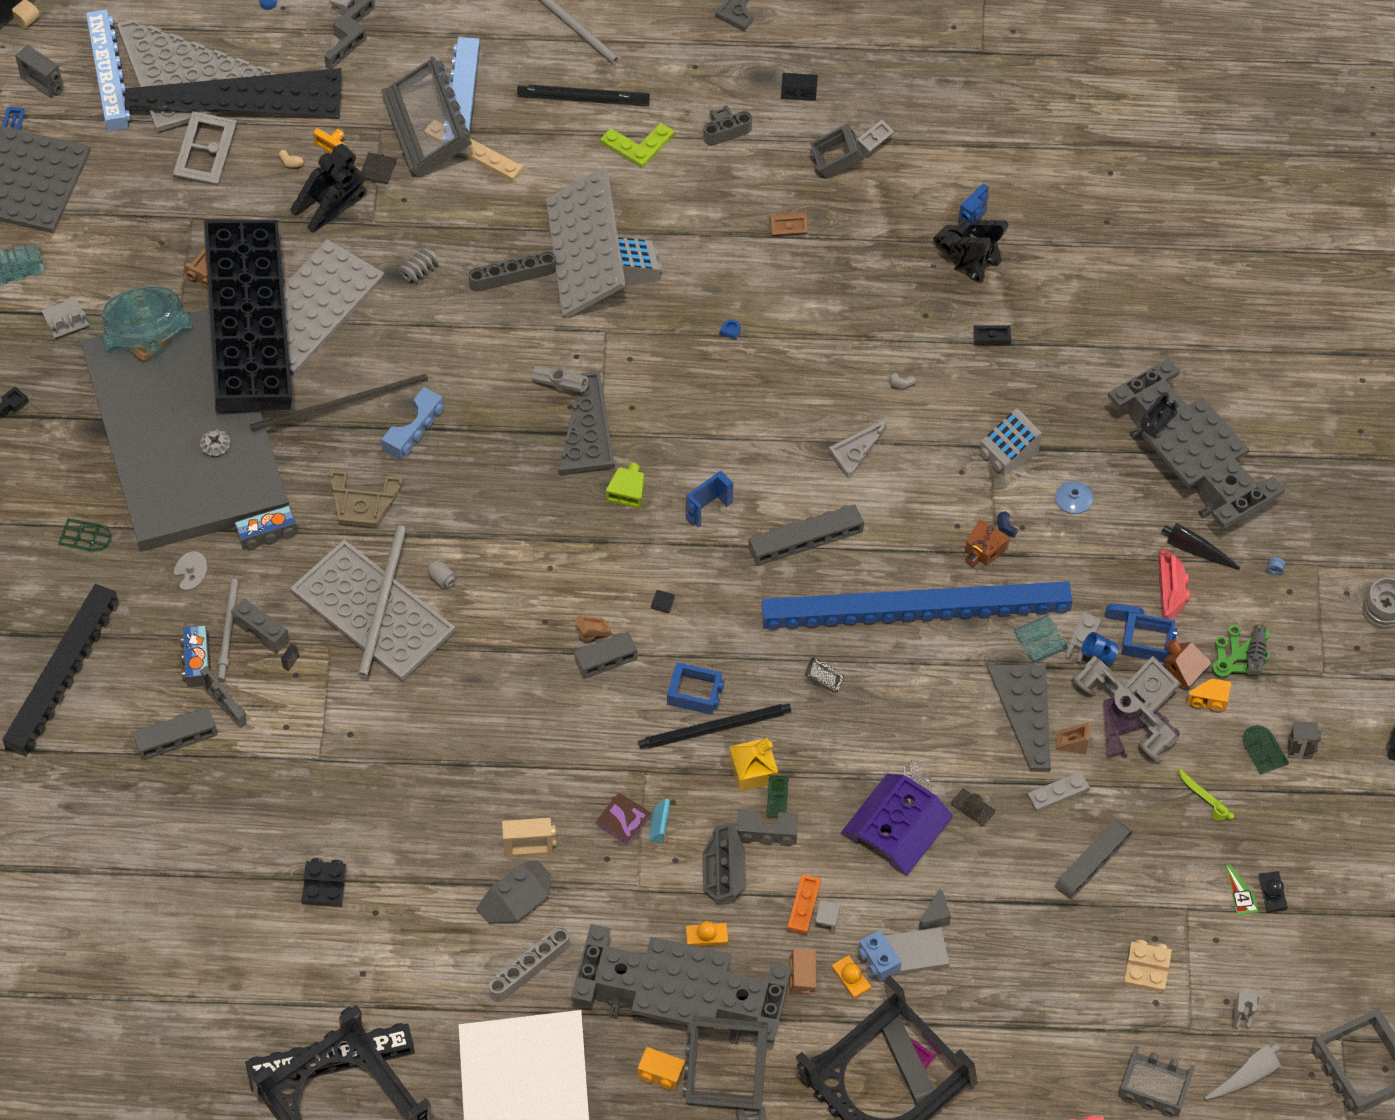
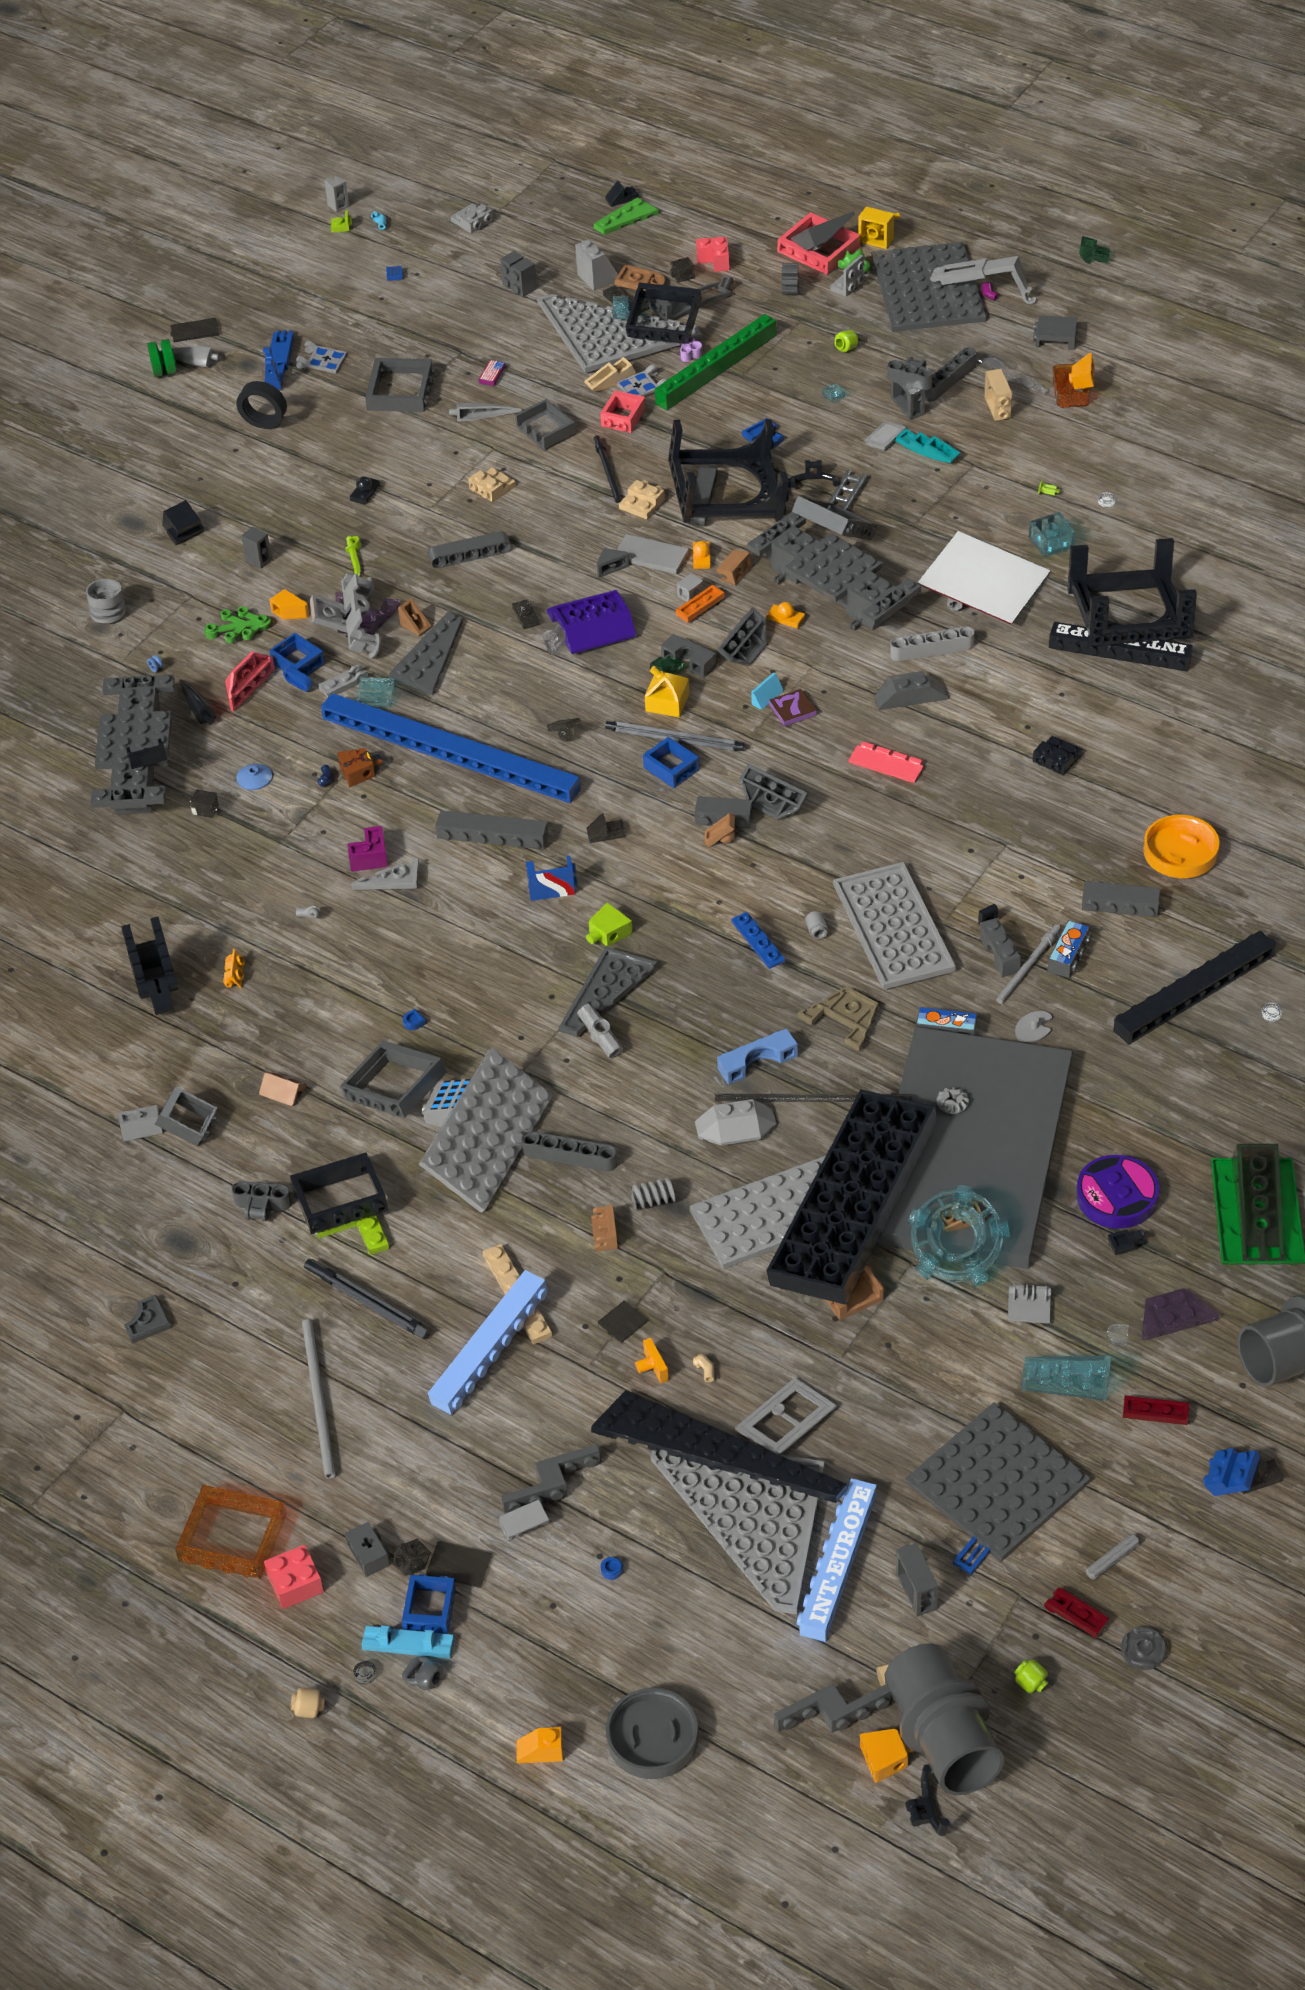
camera: 145 degrees left, 10 degrees down
clear green window [58,518,112,552] -> none
dark grey wing [200,666,246,728] -> none
black piece [290,143,367,232] -> none
light grey piece [358,525,406,678] -> none
window [381,56,472,177] -> none
tan window [502,818,556,857] -> none
light orange brick [637,1047,685,1090] -> none
black tile [651,590,675,613] -> none
black hinge [781,73,818,101] -> none
medium blue brick [857,930,902,982] -> none
blue plate [958,183,989,224] -> none
black plate [973,325,1011,345] -> none
light grey slope [980,408,1042,476] -> none
light grey plate [1027,772,1090,813] -> none
blue wheel [1082,632,1119,666] -> none
torso [1164,639,1211,687] -> none
sticker [1226,865,1258,915] -> none
light grey hinge [1232,991,1260,1029] -> none
clear green window [1242,725,1289,775] -> none
dark grey hinge [1247,625,1267,675] -> none
none -> clear smoke brick [189,789,219,818]
none -> light orange hinge [223,948,245,988]
none -> black window [290,1152,388,1234]
none -> dark grey window [340,1041,447,1118]
none -> magenta panel [347,826,388,872]
none -> clear smoke slope [586,813,626,843]
none -> medium nougat hinge [591,1204,618,1251]
none -> black bar [594,435,622,503]
none -> tan plate [619,480,665,519]
none -> light grey wedge [695,1099,776,1146]
none -> blue bracket [731,912,785,969]
none -> dark grey wedge [739,764,808,820]
none -> coral windscreen [849,741,923,783]
none -> brick [1076,1155,1159,1229]
none -> light orange brick [1143,815,1219,878]

